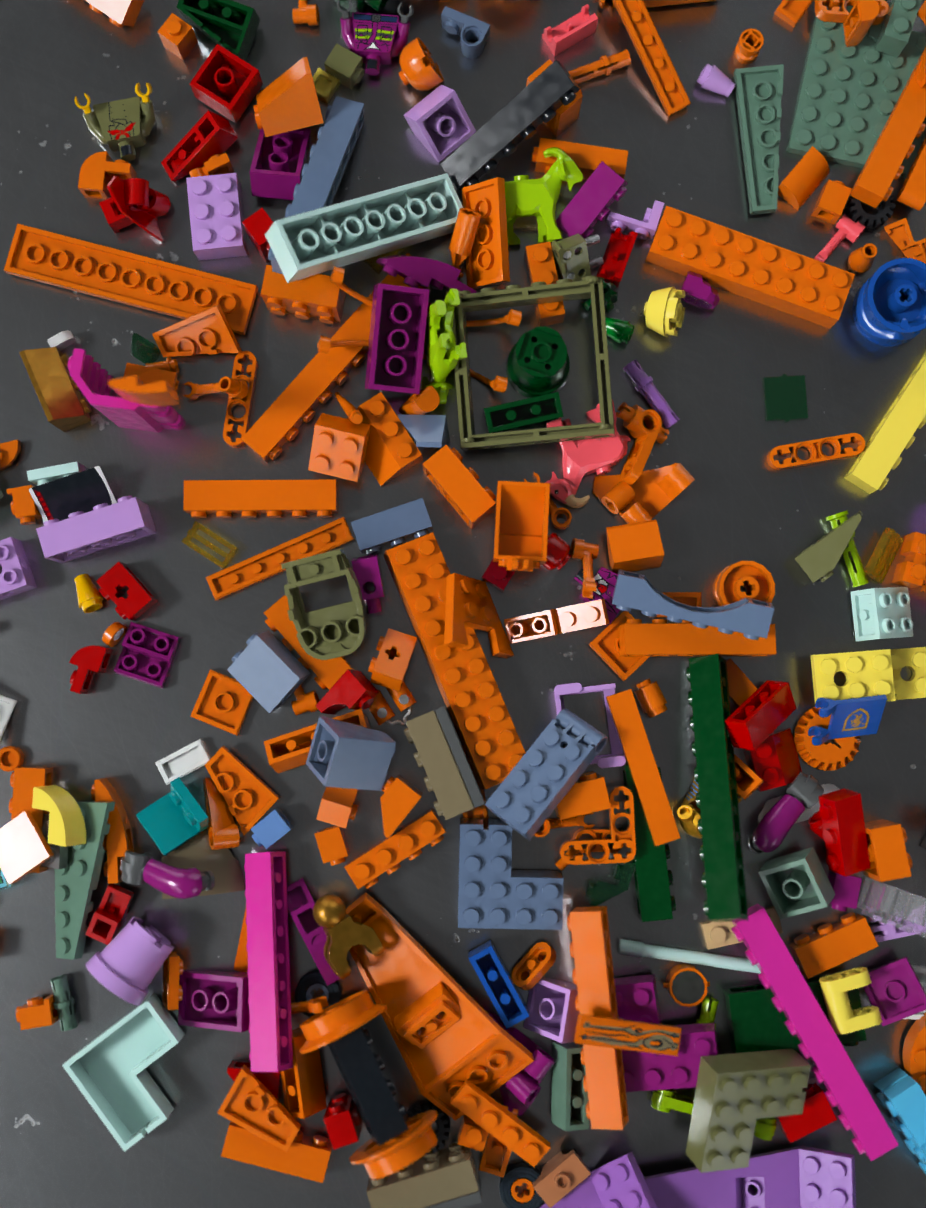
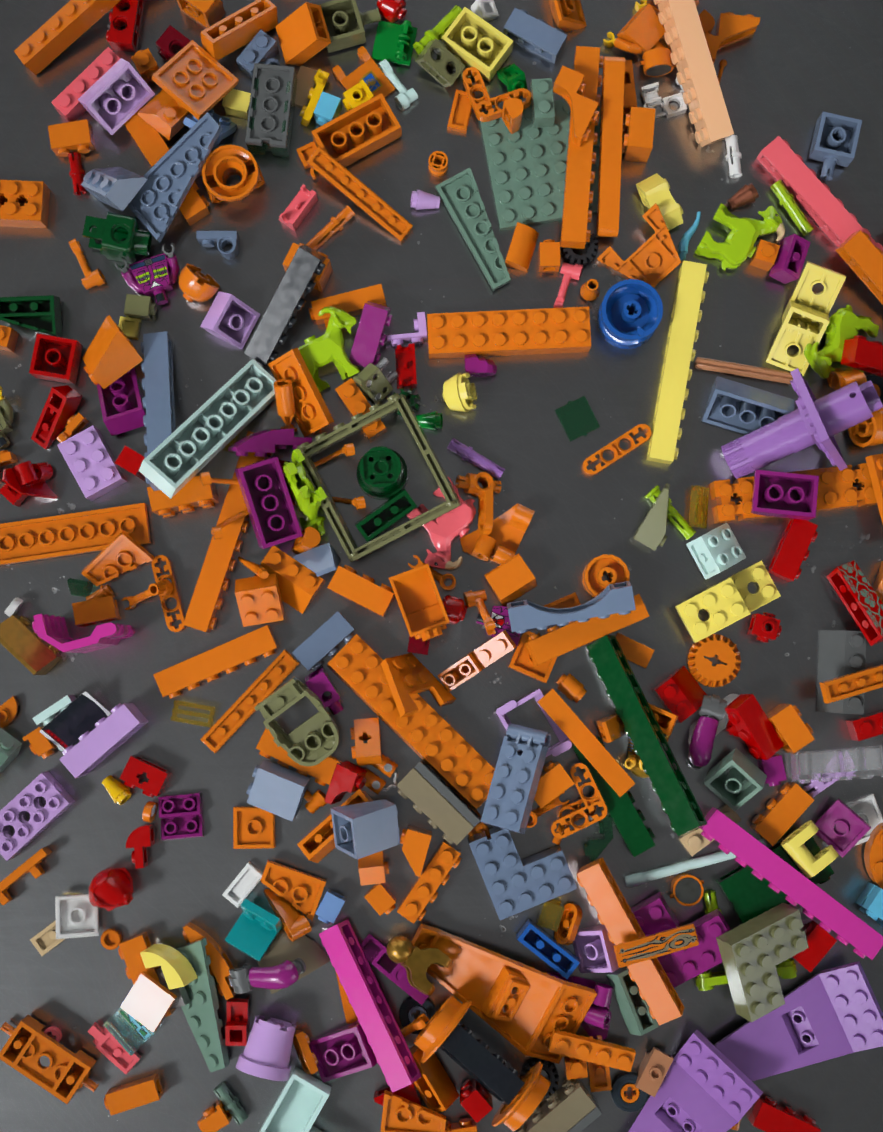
camera: 20 degrees left, 0 degrees up
orange slope [108,375,180,406] -> none
red brick [725,680,796,750] -> none
blue flag [808,695,887,746] -> none
none -> red helmet [88,867,133,911]
none -> clear yellow brick [536,898,565,932]
none -> orange slope [594,714,626,743]
none -> red brick [747,612,782,643]

